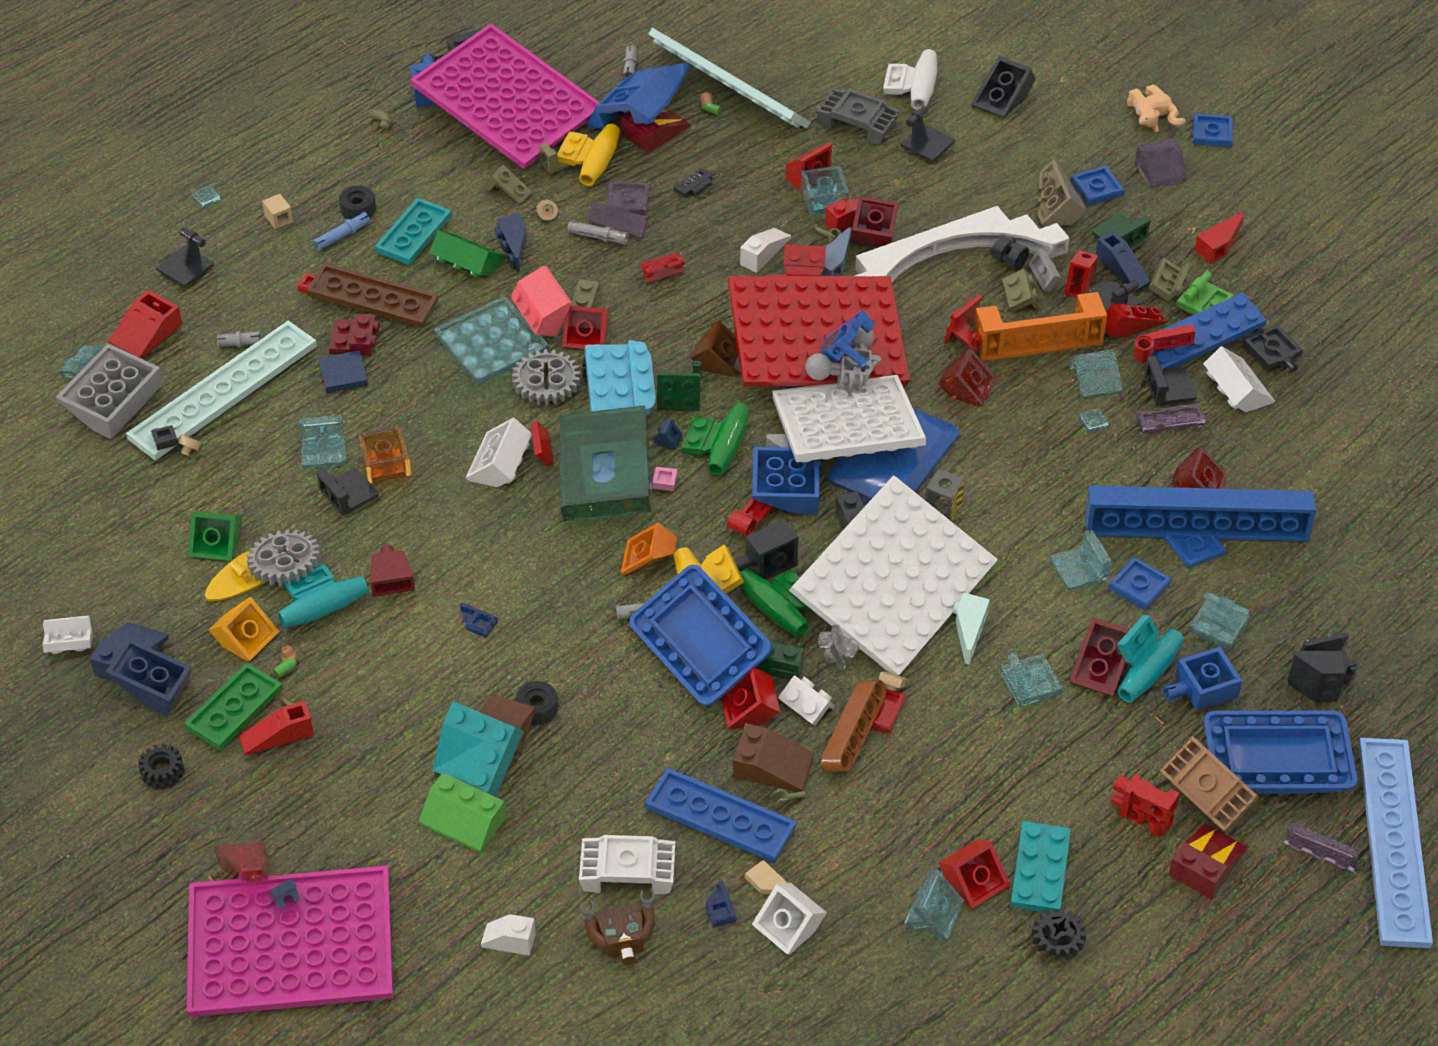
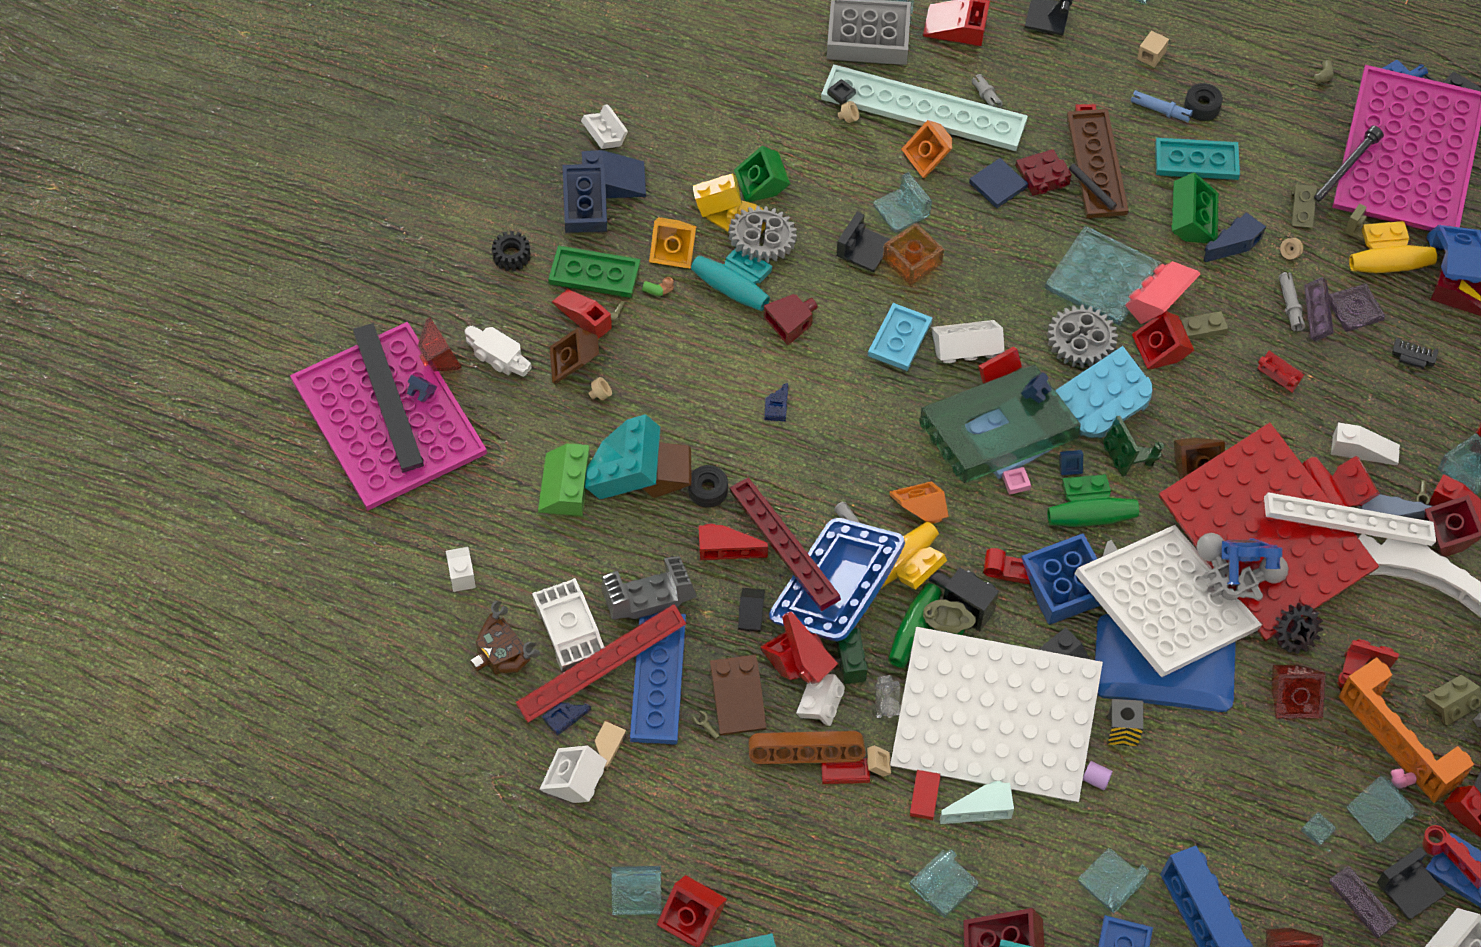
camera: 65 degrees right, 10 degrees up
none -> black tile [353,323,424,473]
none -> white hinge [465,326,531,377]
none -> red tile [515,604,686,723]
none -> reddish brown slope [549,327,599,384]
none -> tan tile [589,377,612,400]
none -> dark grey plate [602,556,697,619]
none -> yellow slope [693,173,742,217]
none -> red slope [699,523,768,560]
none -> dark red plate [730,477,841,611]
none -> black slope [738,587,765,632]
none -> red slope [782,611,838,684]
none -> medium azure plate [868,303,933,371]
none -> orange slope [901,120,952,178]
none -> red tile [910,770,941,820]
none -> olive arm [923,600,975,634]
none -> dark blue tile [1021,372,1052,403]
none -> black bar [1069,163,1117,210]
none -> lavender beam [1083,761,1113,790]
none -> white plate [1264,493,1436,546]
none -> black gear [1273,603,1323,654]
none -> black piece [1314,125,1384,202]
none -> bright pink arm [1391,768,1416,788]

